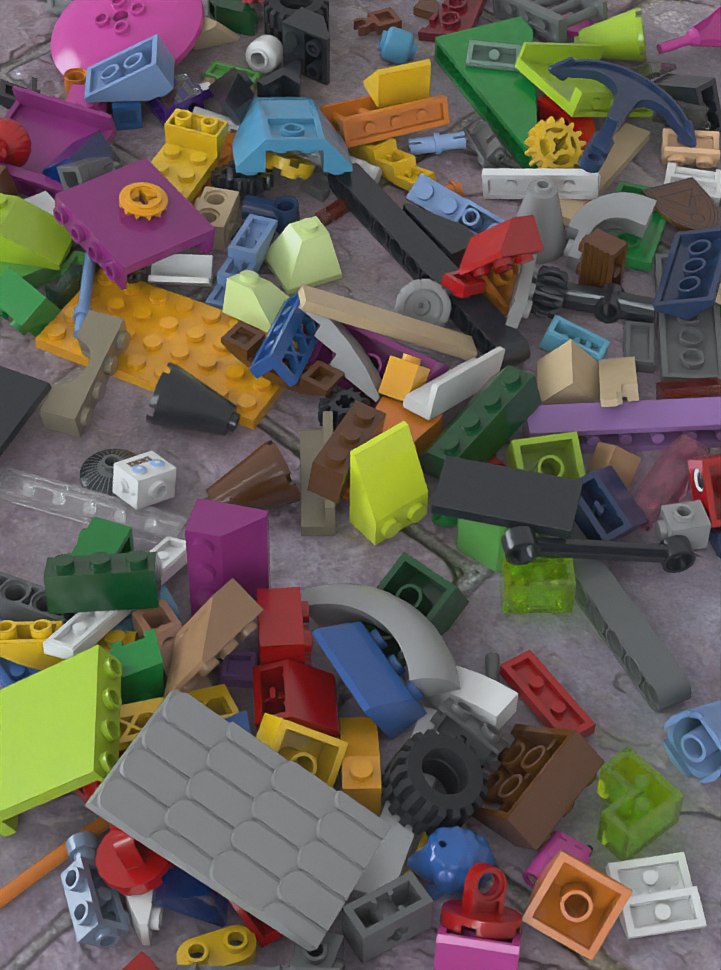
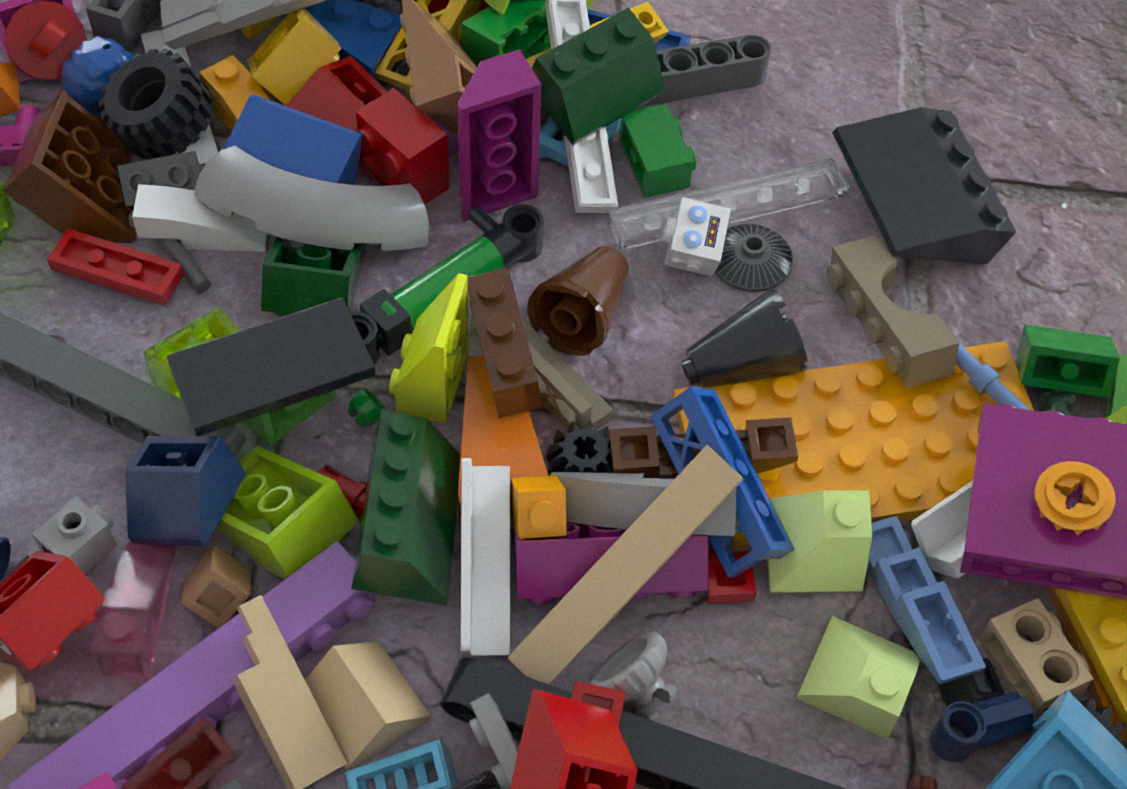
camera: 140 degrees right, 10 degrees up
black piece [501,526,696,573] -> none
none -> black piece [350,204,544,365]

